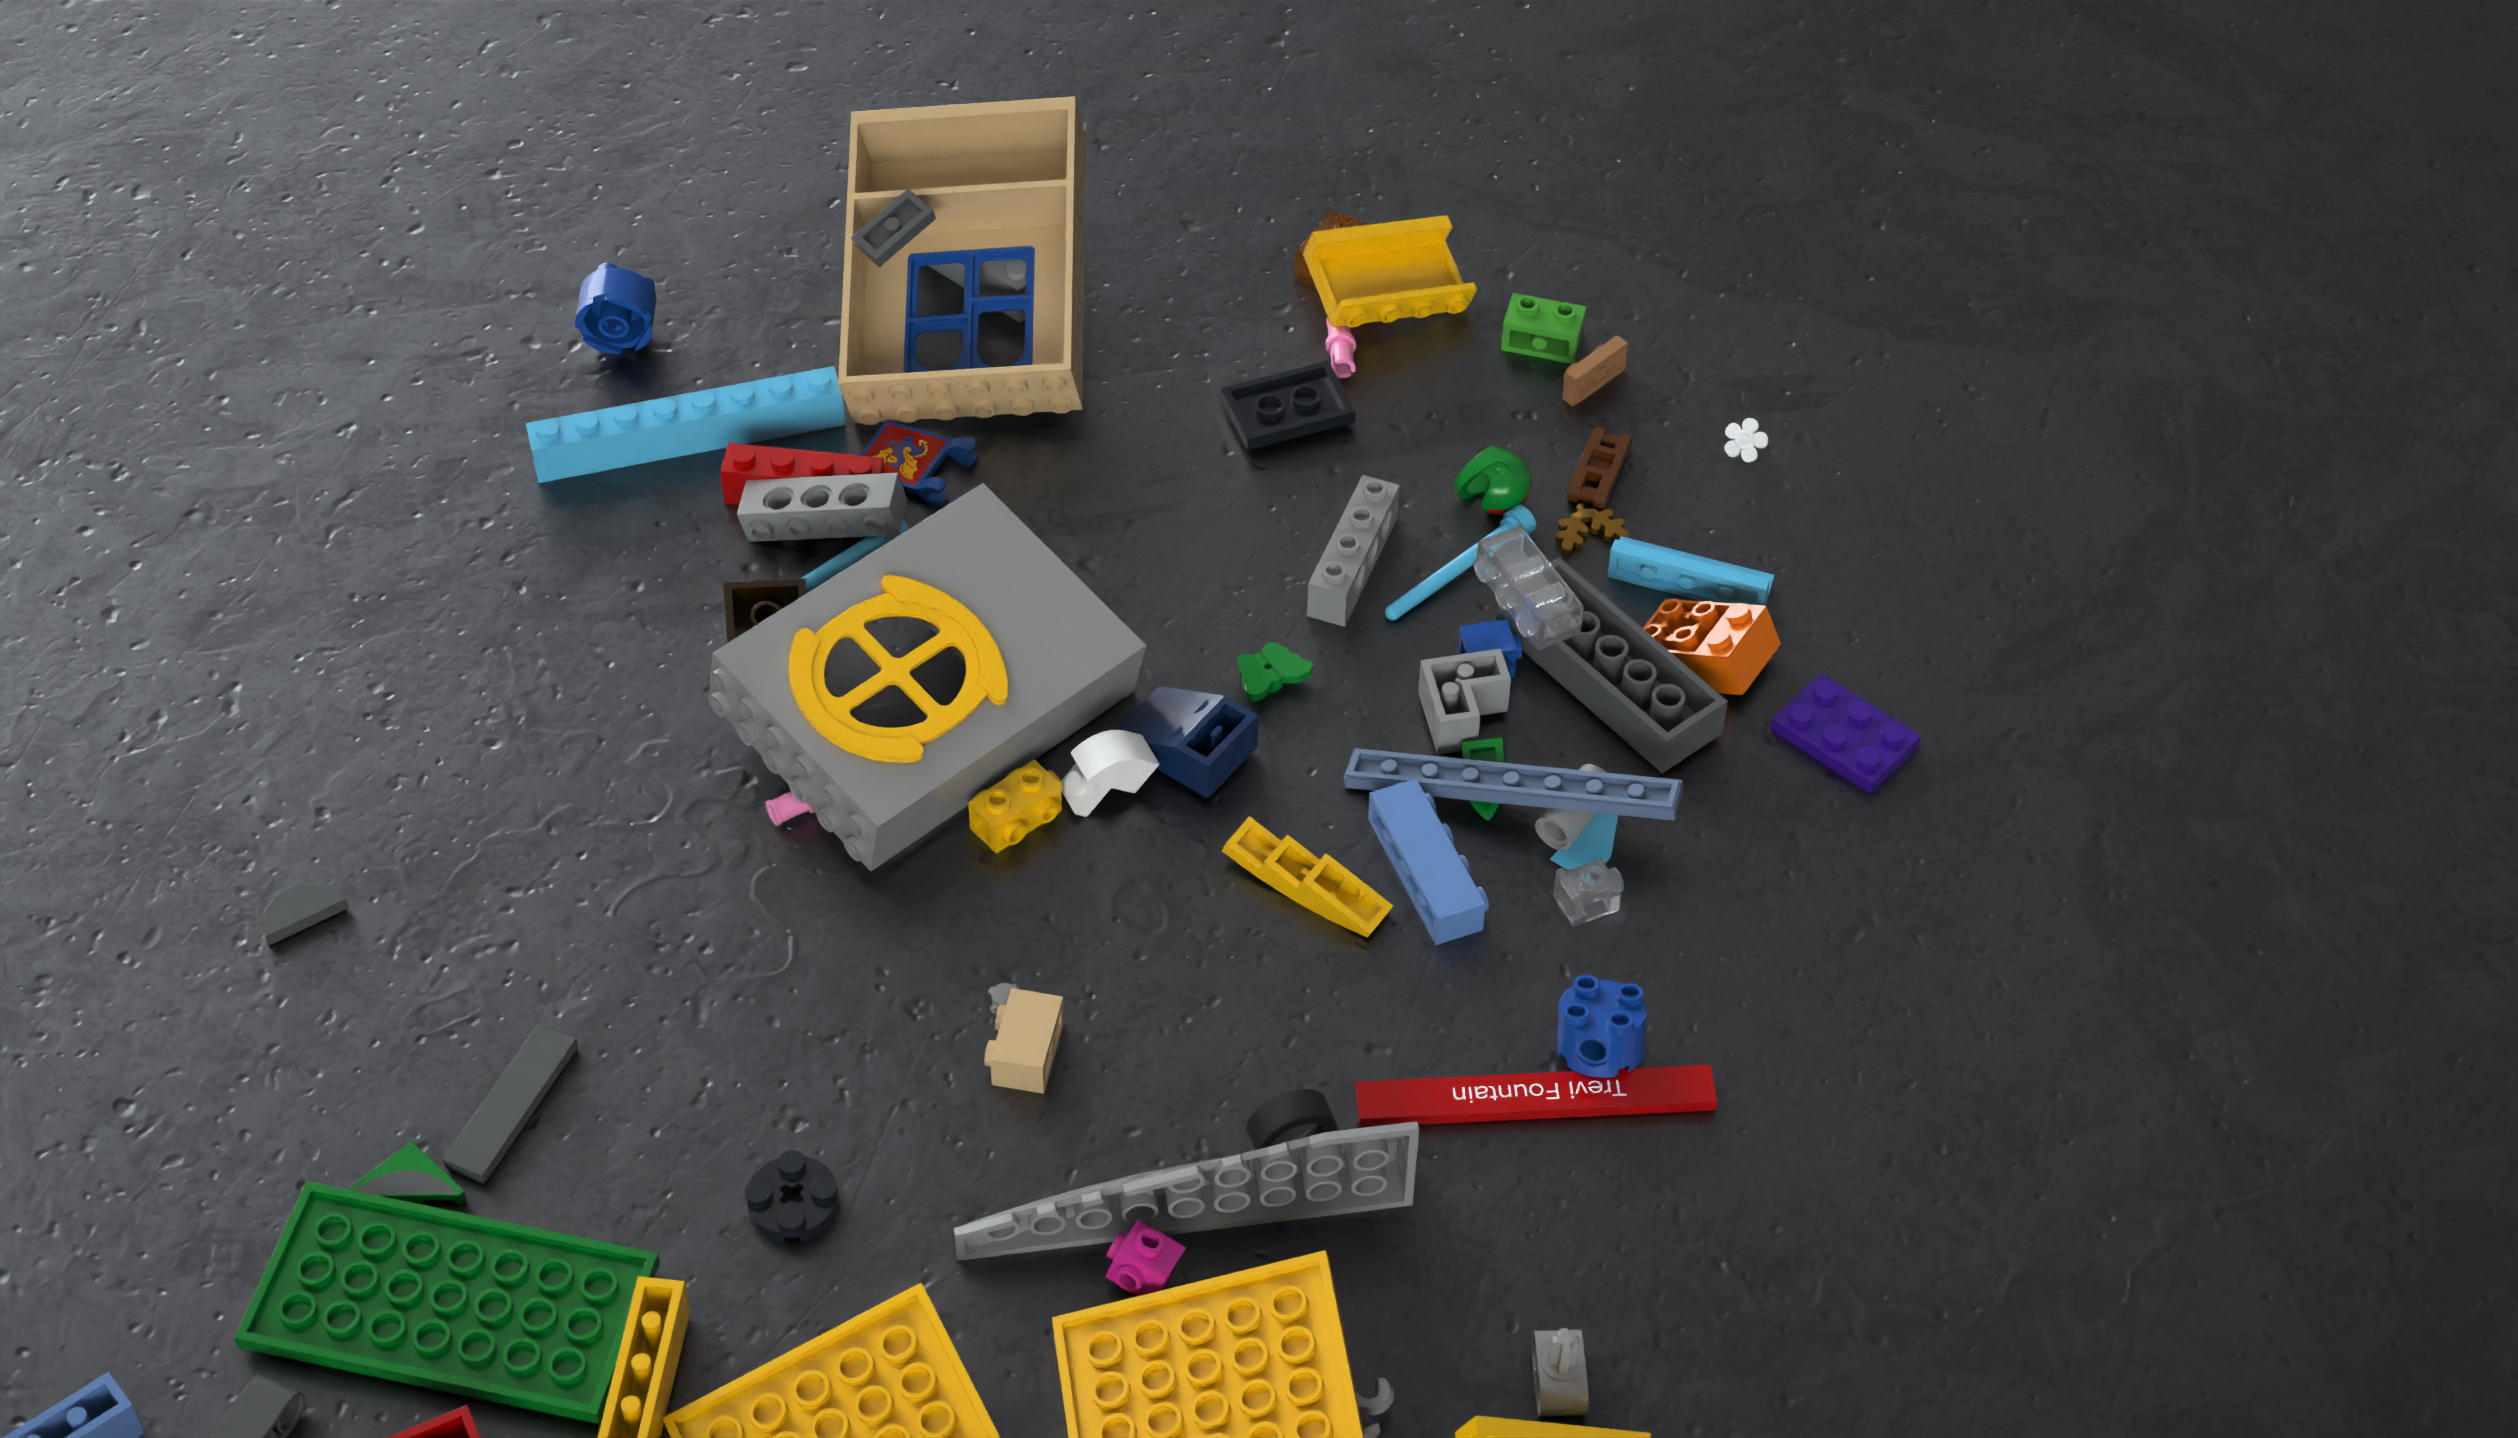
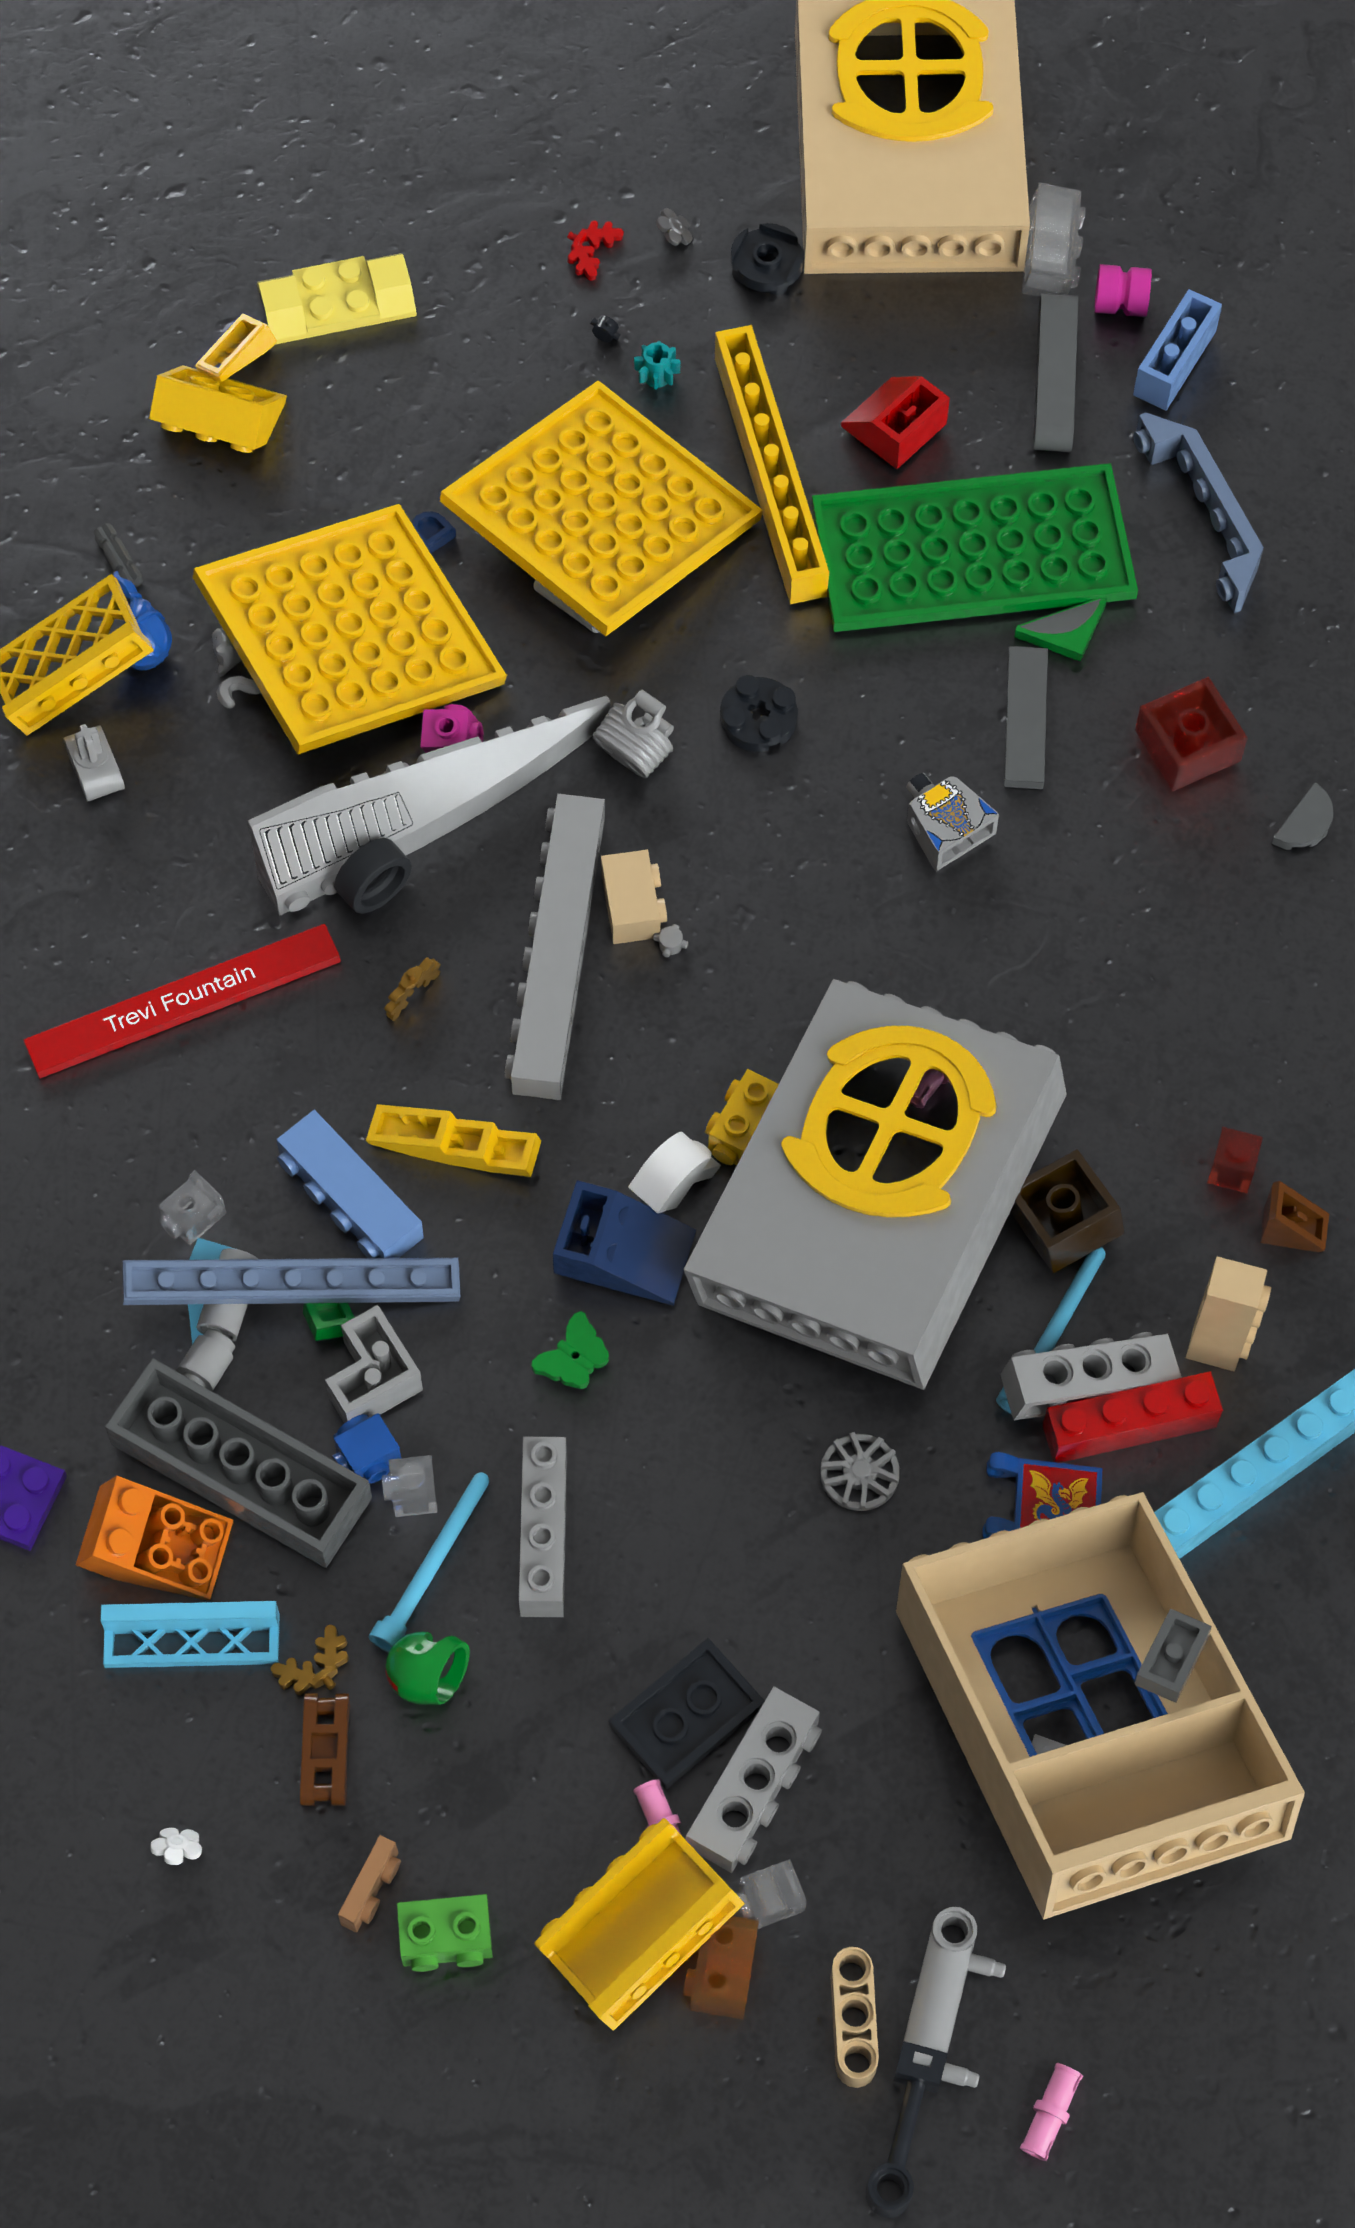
camera: 160 degrees right, 15 degrees up
clear brick [1474,525,1584,650] -> none
blue brick [1556,975,1647,1078] -> none
none -> light grey brick [176,1329,235,1391]
none -> clear brick [382,1455,438,1517]
none -> pearl gold animal [384,957,441,1021]
none -> light grey brick [505,793,605,1100]
none -> light grey piece [592,690,674,778]
none -> light grey brick [686,1686,822,1873]
none -> clear brick [737,1859,807,1930]
none -> light grey wheel [820,1432,900,1511]
none -> tan beam [830,1947,879,2088]
none -> light grey piece [866,1907,1006,2218]
none -> light grey torso [906,773,999,872]
none -> bright pink pin [1020,2063,1083,2161]
none -> sand blue slope [1133,413,1264,613]
none -> clear red brick [1135,676,1248,791]
none -> tan brick [1186,1256,1271,1371]
none -> clear red brick [1207,1127,1263,1193]
none -> reddish brown slope [1260,1181,1329,1252]

